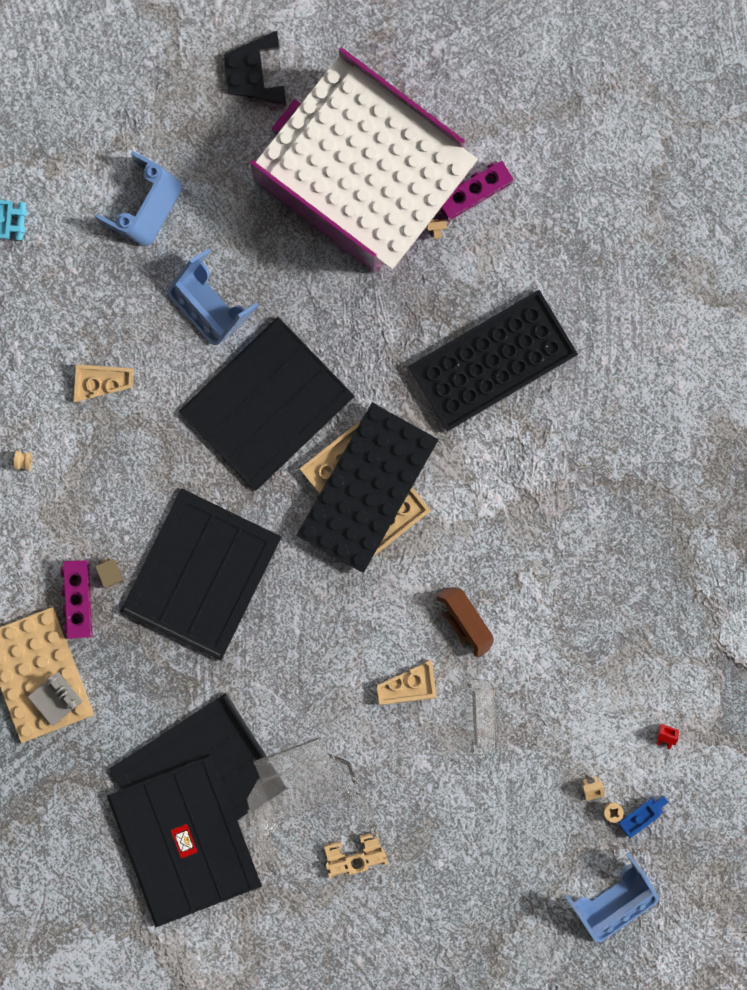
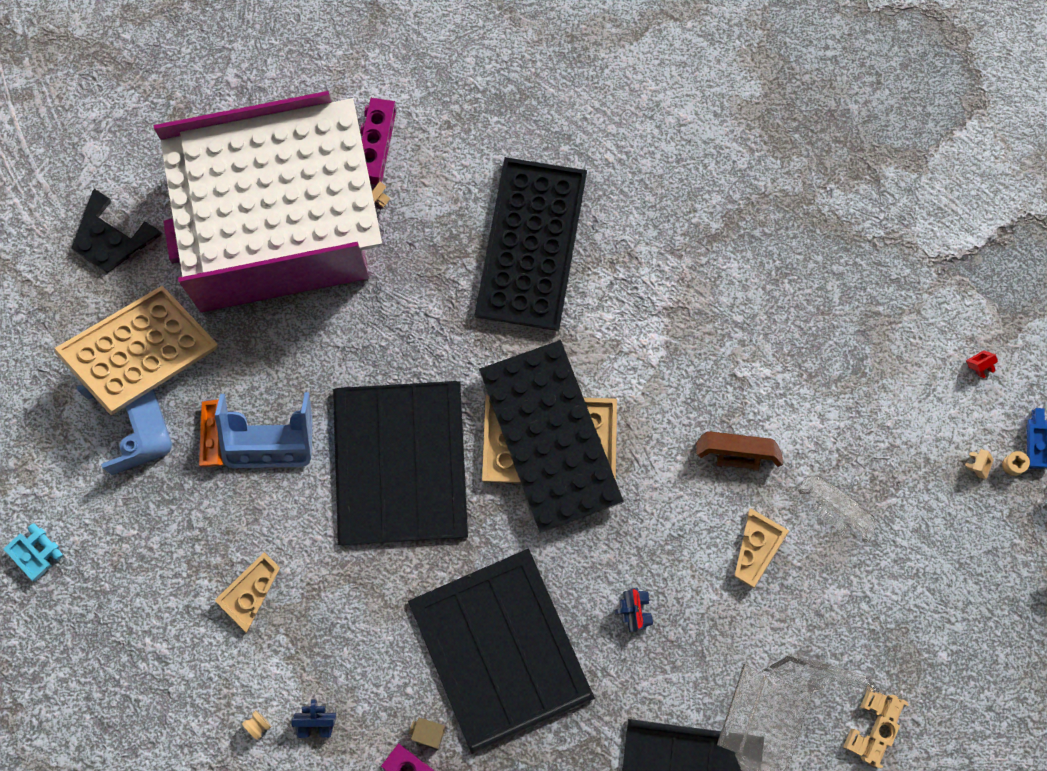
camera: 45 degrees left, 10 degrees down
none -> tan plate [54,285,218,415]
none -> orange plate [199,399,223,467]
none -> dark blue hips [291,699,337,738]
none -> dark blue hips [614,588,653,632]

